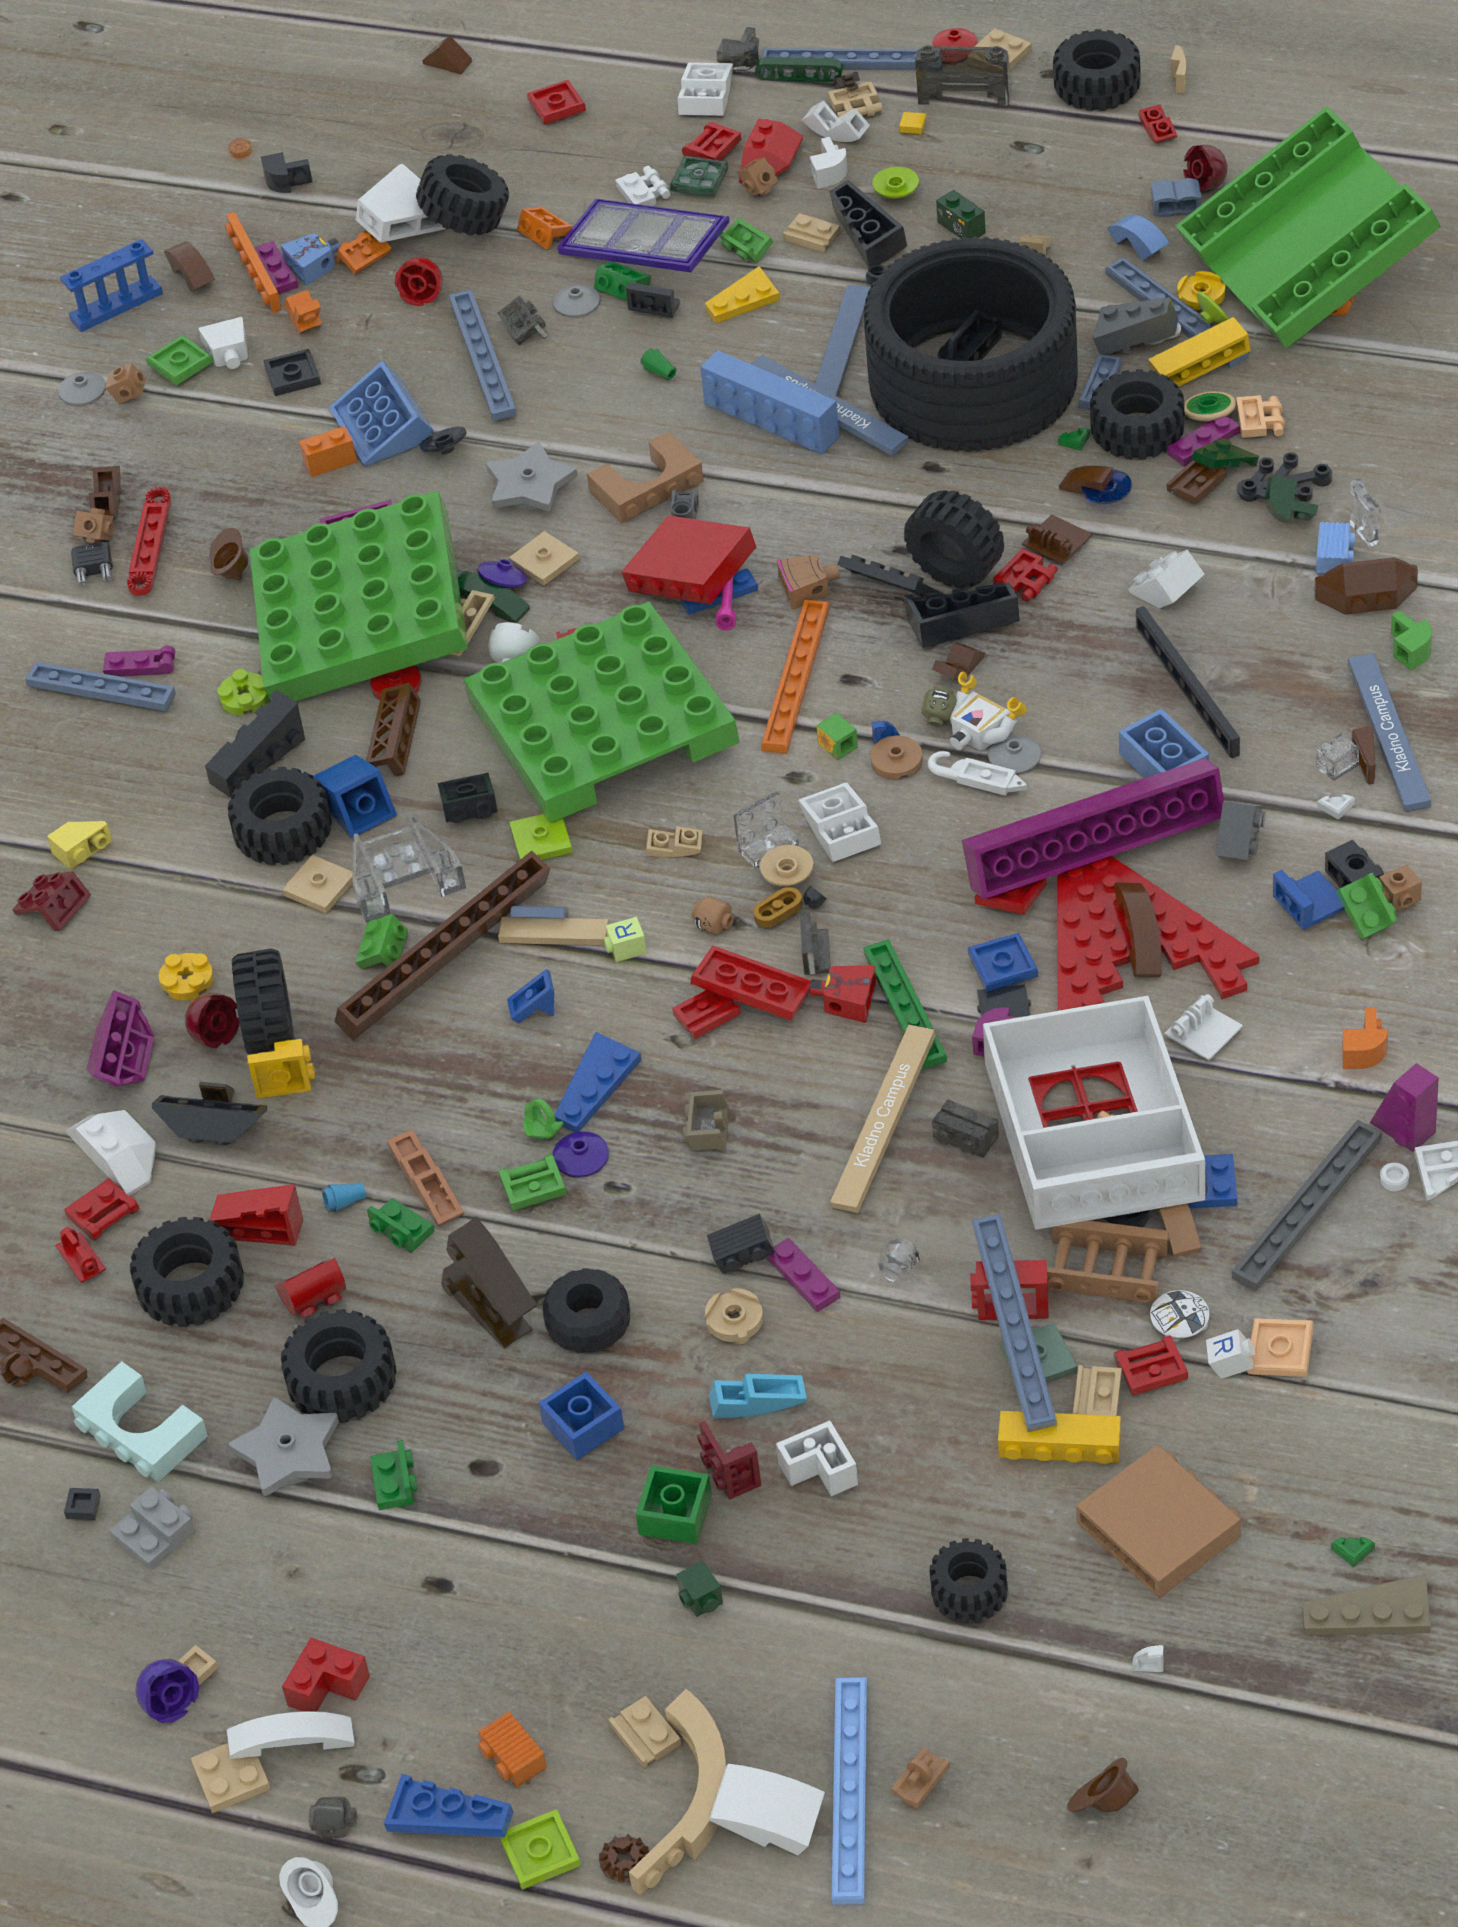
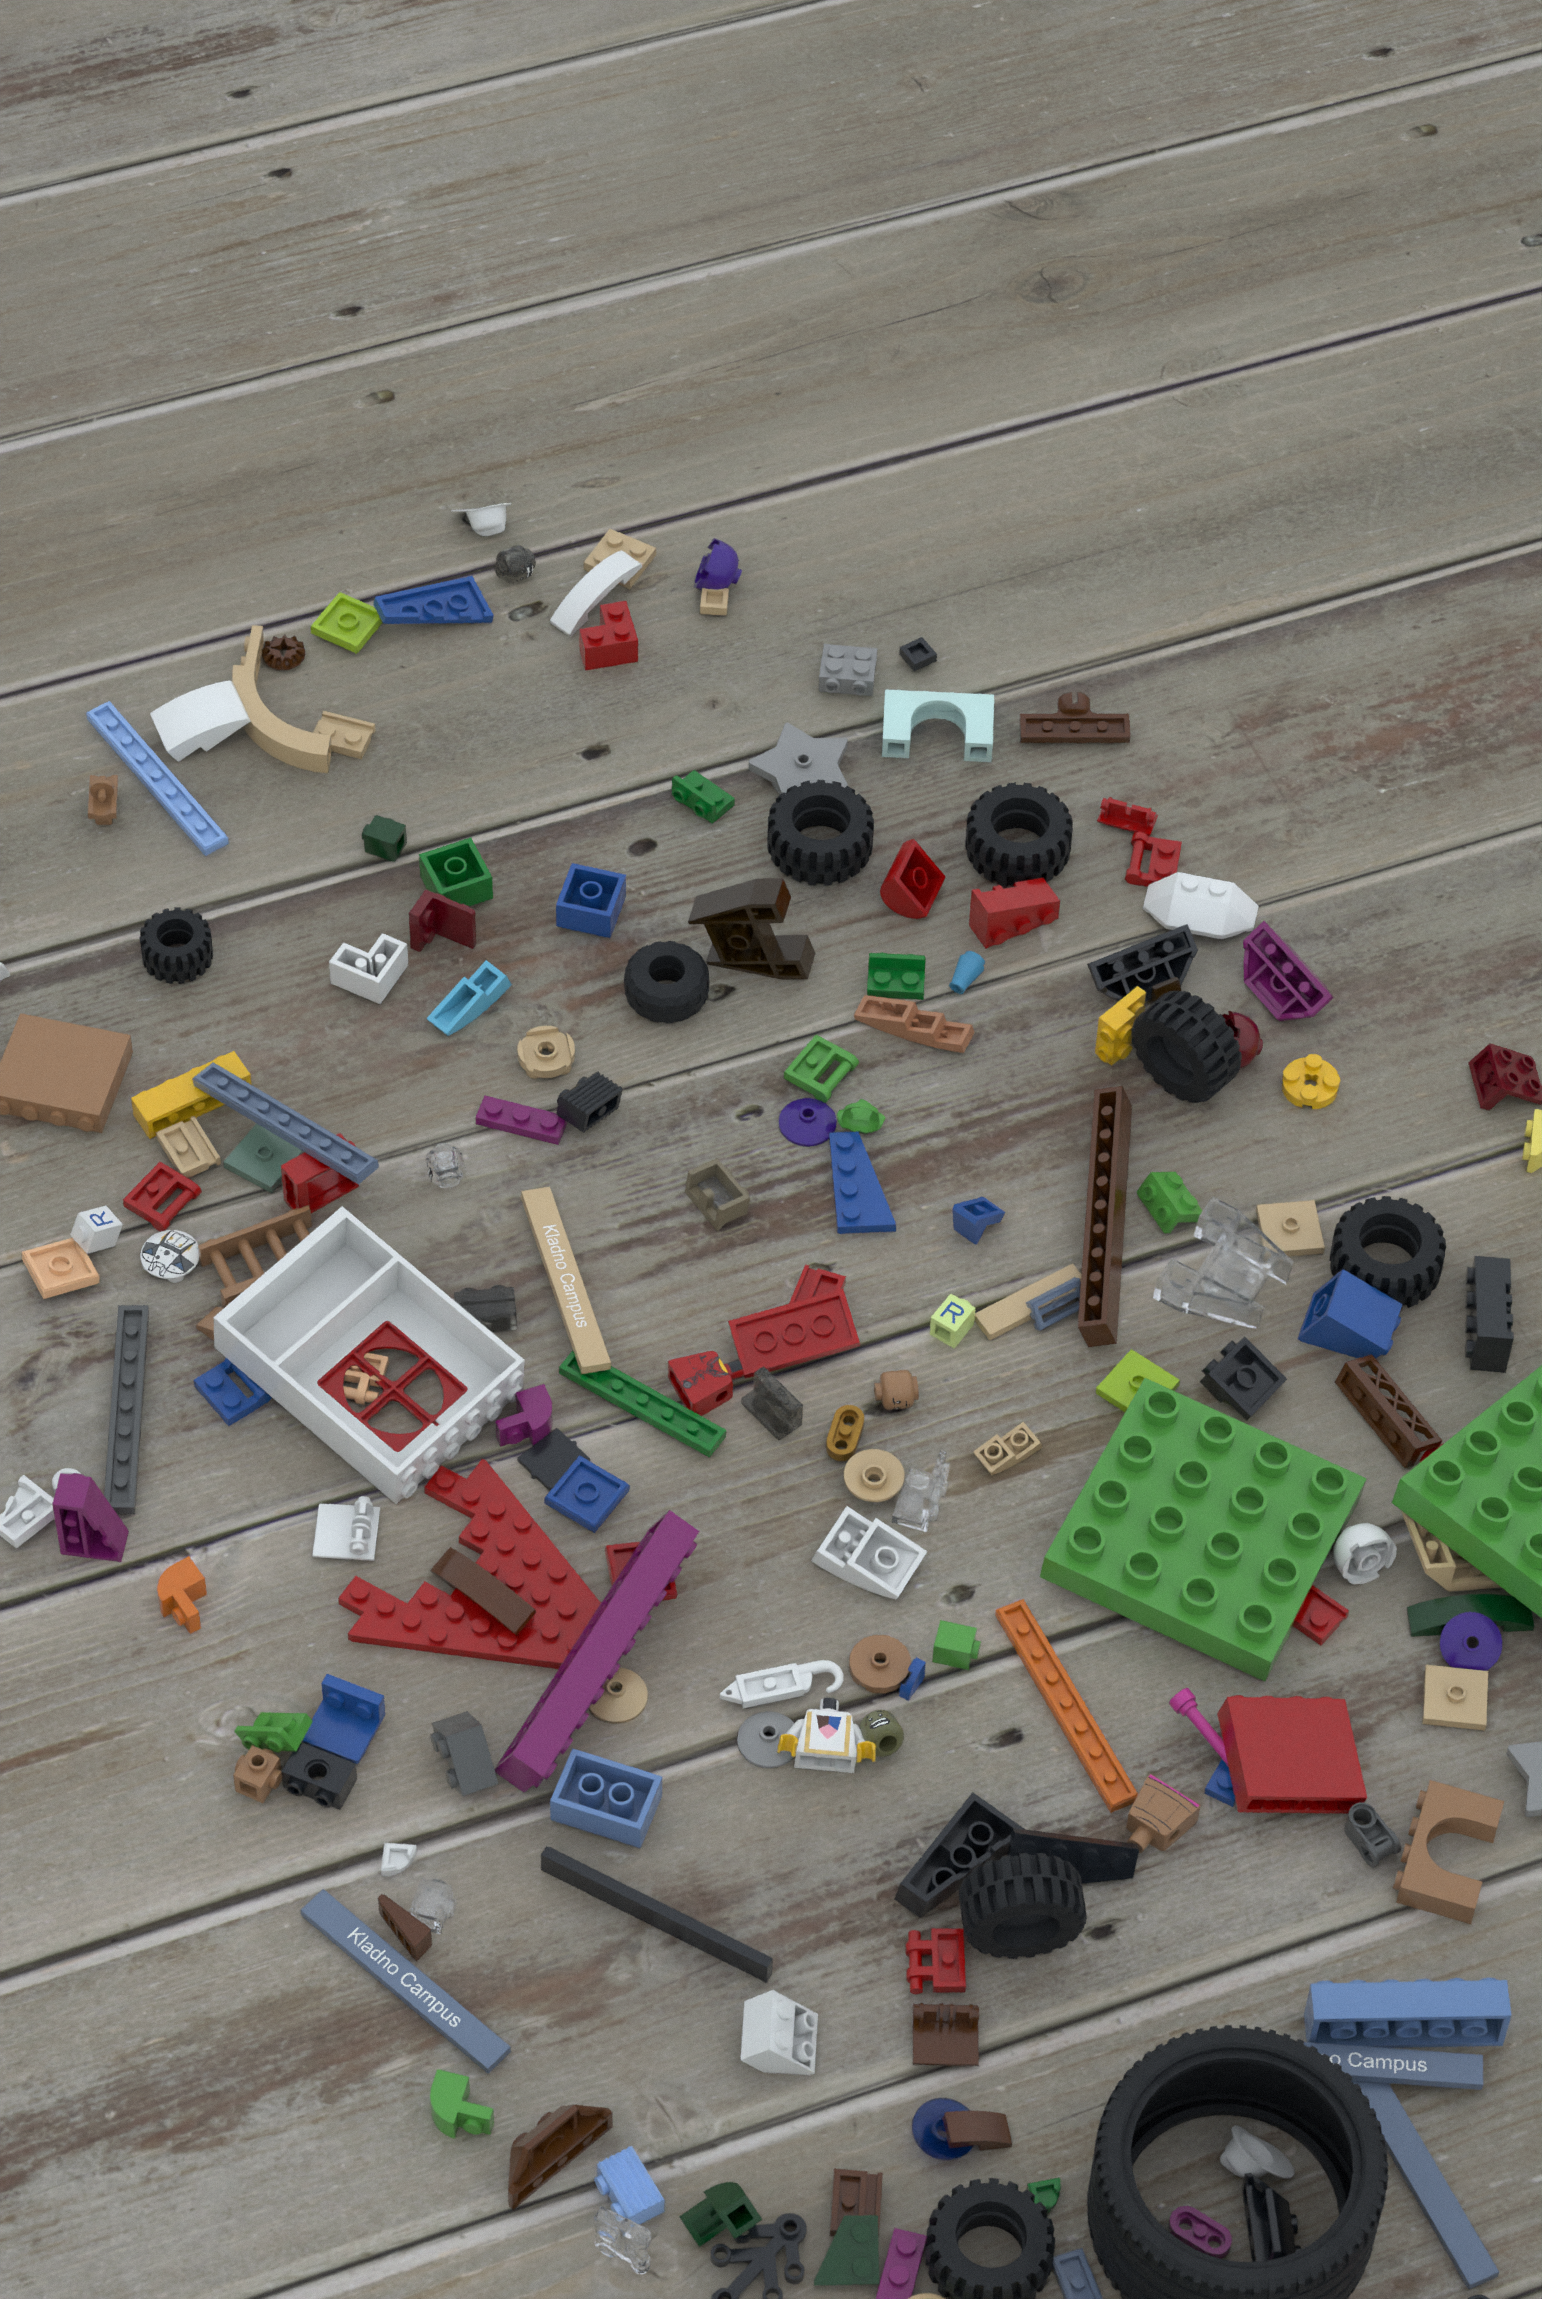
camera: 135 degrees right, 5 degrees up
orange brick [478,1711,547,1787] -> none
black hinge [803,885,827,909] -> none
reddish brown slope [932,642,985,679] -> none

